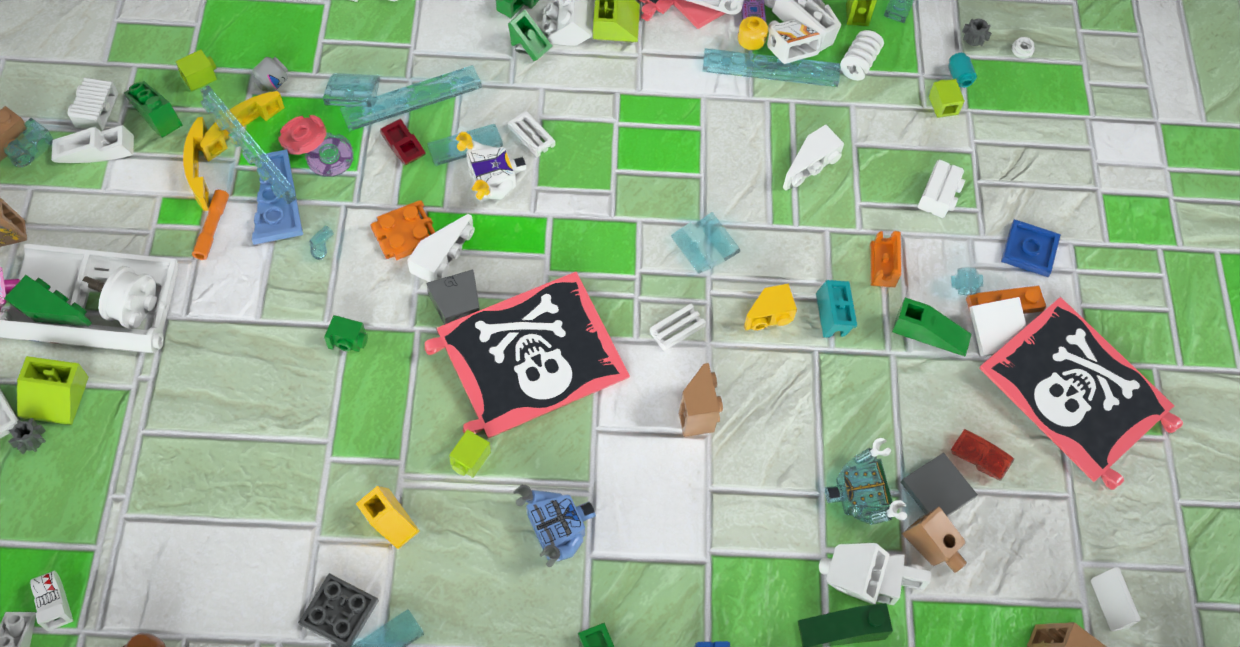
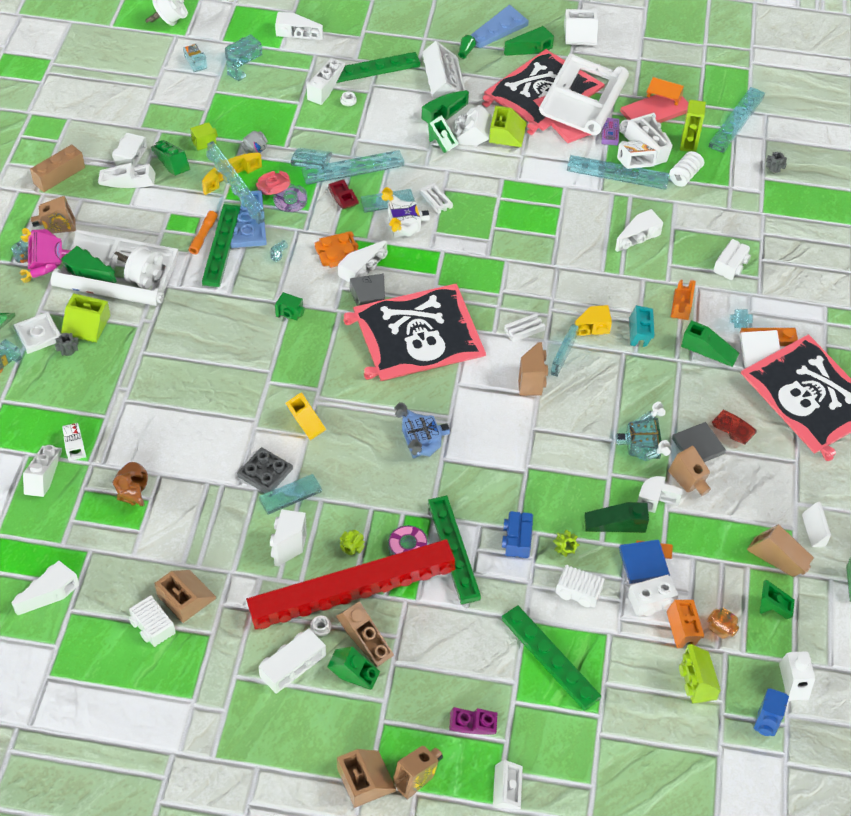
camera: 10 degrees right, 10 degrees down
clear light blue leg [4,118,54,167] -> none
yellow slope [183,117,209,211] -> none
lime brick [449,429,491,478] -> none
clear light blue slope [671,212,741,274] -> none
yellow head [737,16,768,50] -> none
white torso [819,543,890,604] -> none
lime brick [929,79,965,118] -> none
teal brick [948,52,977,88] -> none
blue tile [1001,219,1061,277] -> none
white plate [1011,37,1035,59] -> none
none -> green plate [202,204,240,287]
none -> clear light blue tile [551,324,578,377]

